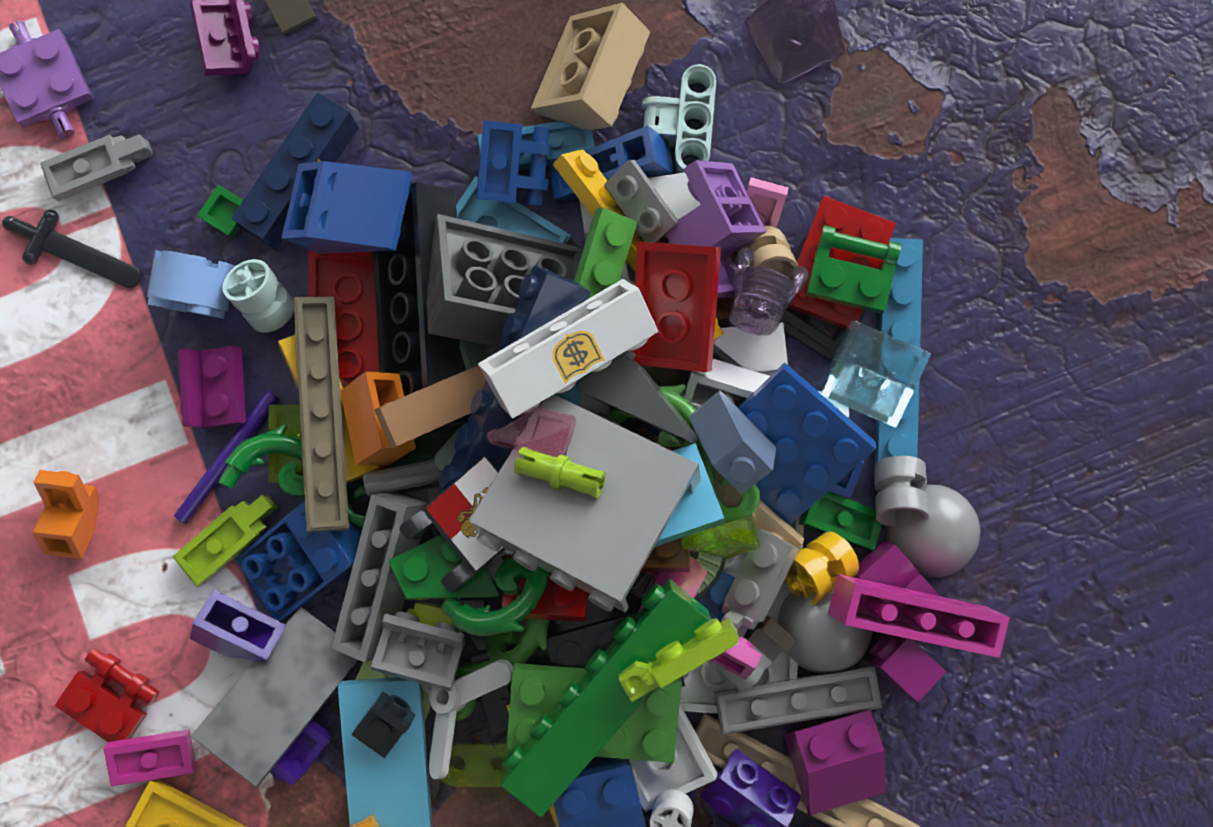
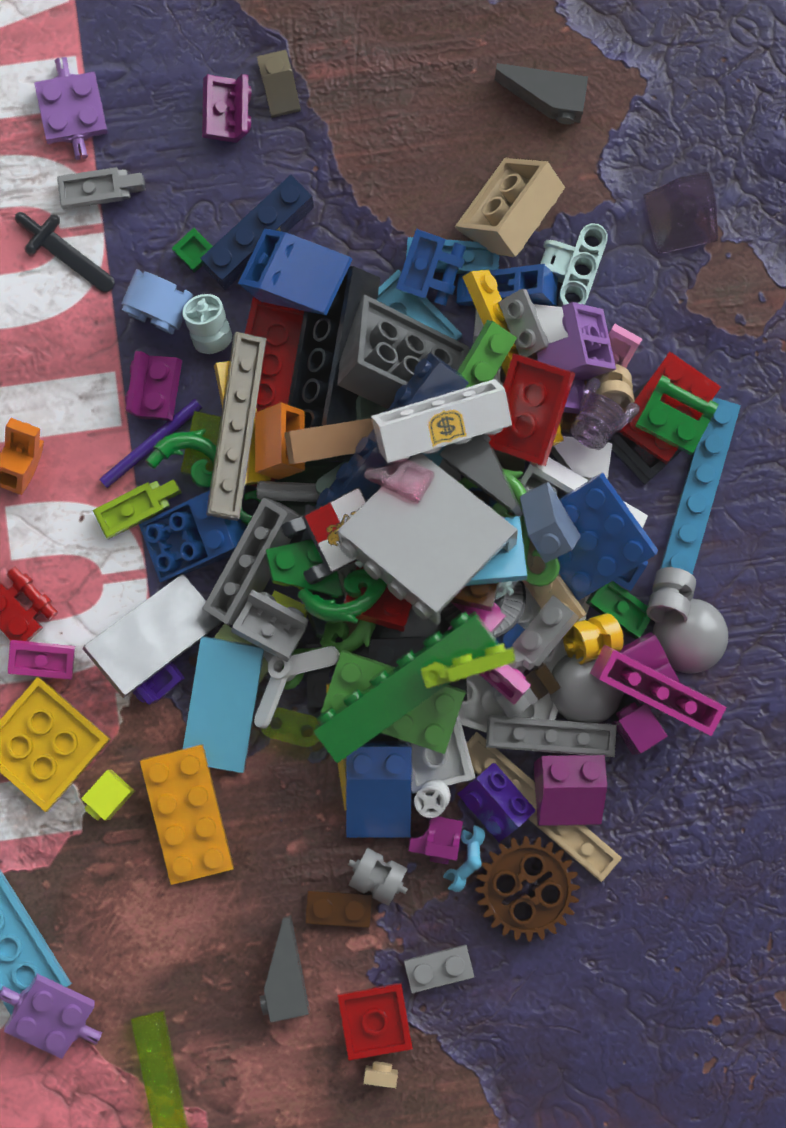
camera: 10 degrees right, 0 degrees up
slope [190,589,286,662] -> none
black bracket [351,691,416,759] -> none
lime pin [514,446,607,499] -> none
clear neon green slope [681,516,760,558] -> none
clear light blue slope [821,320,931,428] -> none

